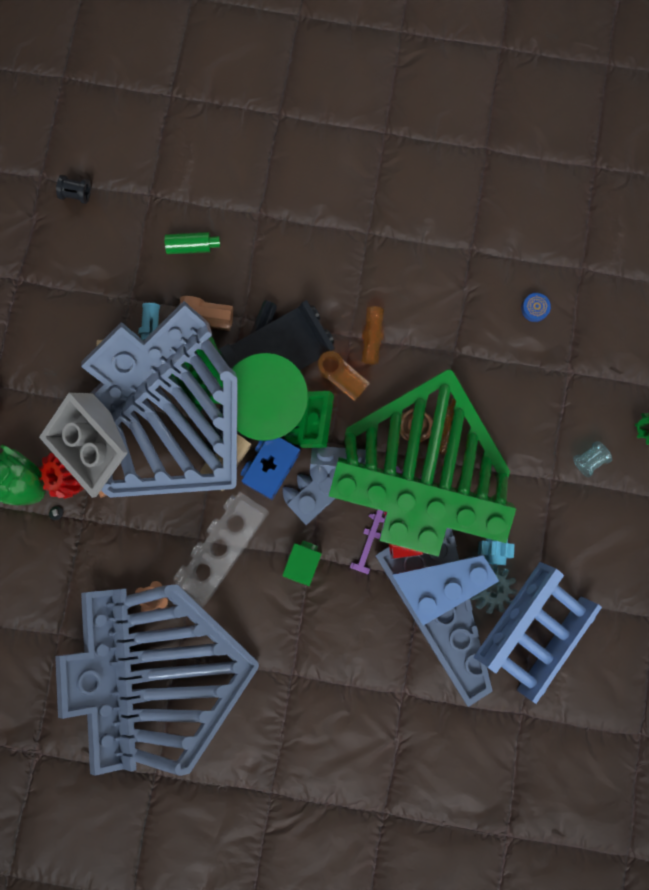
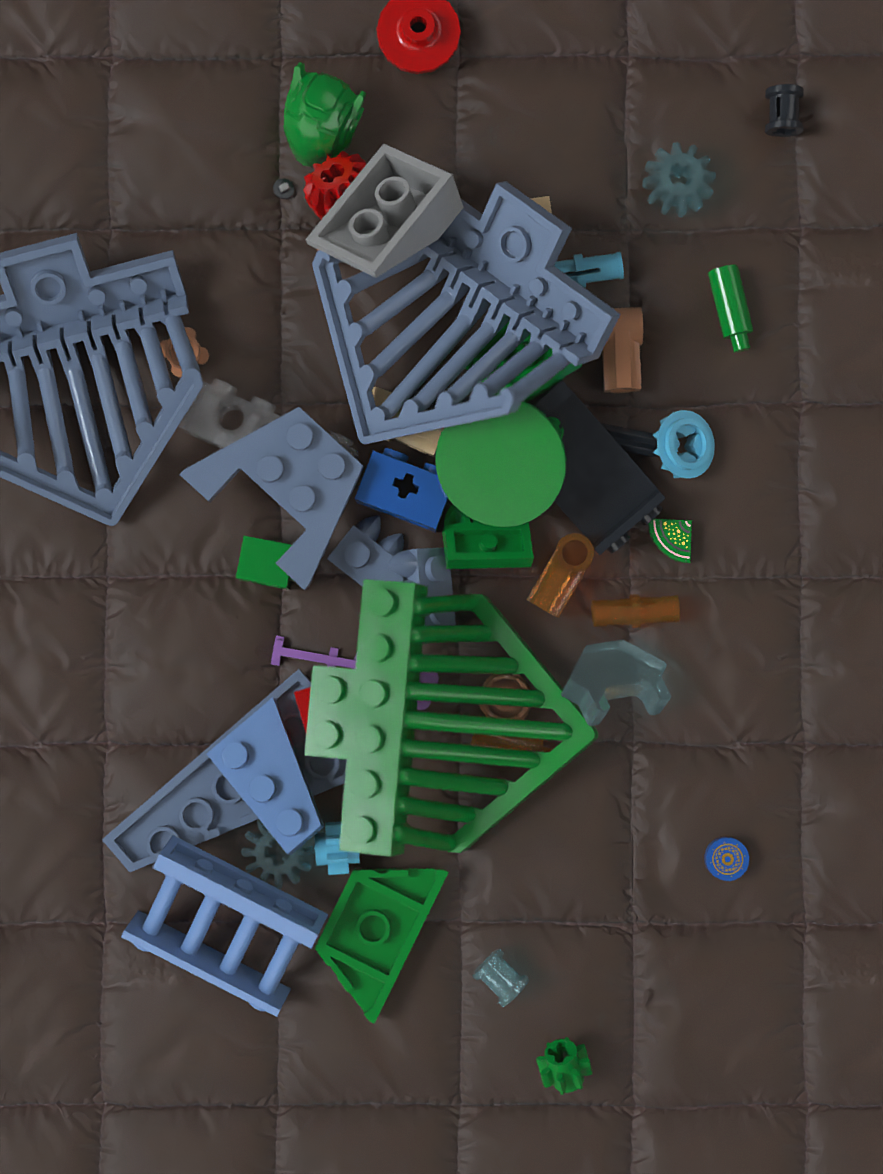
camera: 85 degrees right, 5 degrees up
none -> sand blue wing [179,407,364,591]
none -> green wing [314,868,449,1024]
none -> clear light blue piece [561,640,671,726]
none -> clear light blue gear [642,142,716,217]
none -> green tile [648,519,692,564]
none -> medium azure gear [653,410,715,479]

